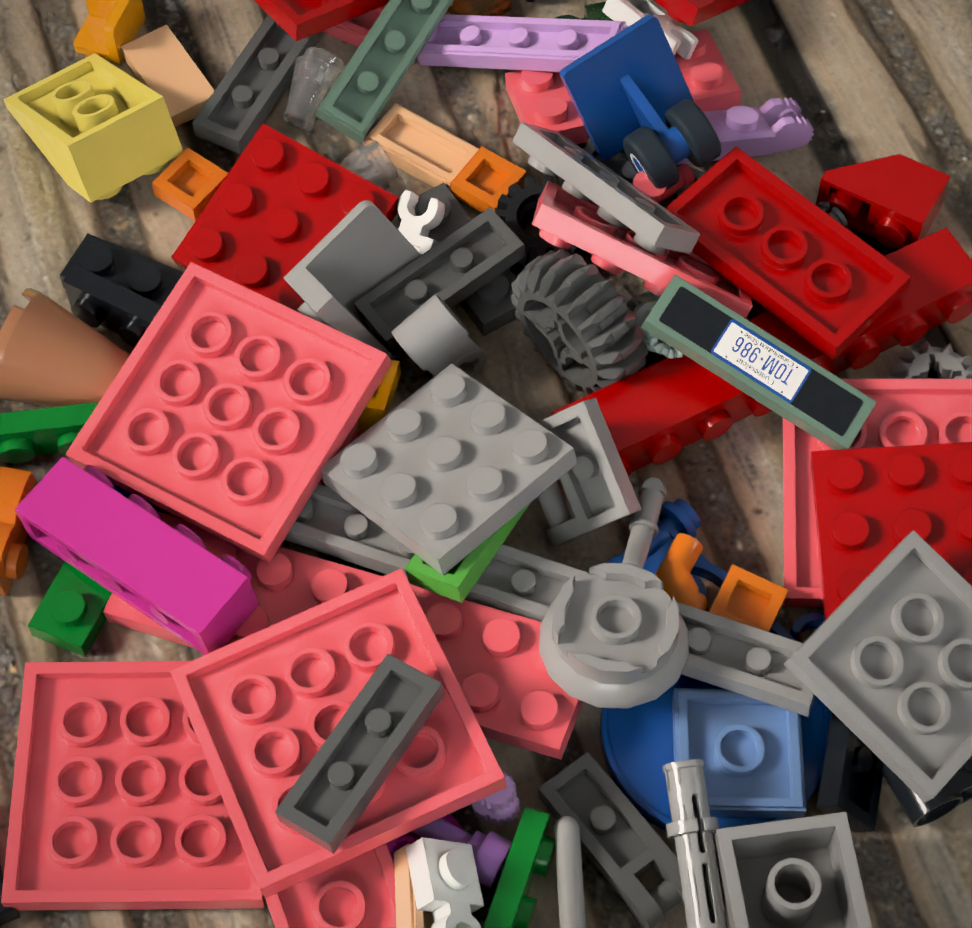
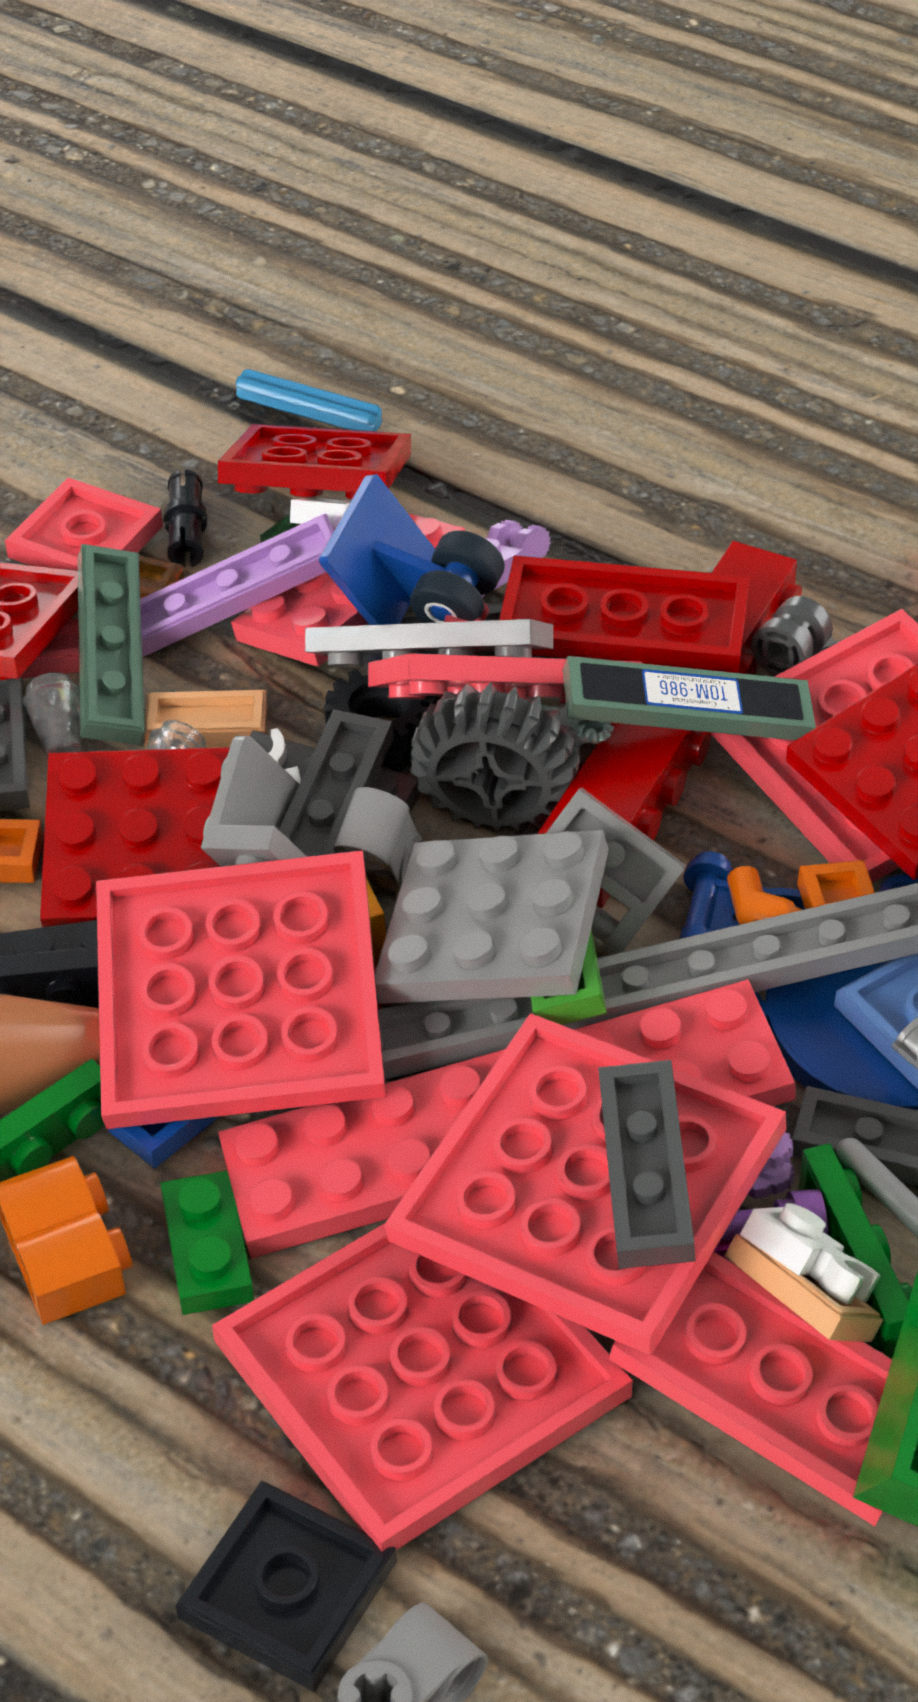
camera: 35 degrees left, 15 degrees down
dark pink brick [14,457,259,655] -> none
orange plate [450,146,527,213] -> none
light grey piece [539,478,689,709] -> none
red slope [816,154,950,249] -> none
none -> dark grey wheel [751,596,833,676]

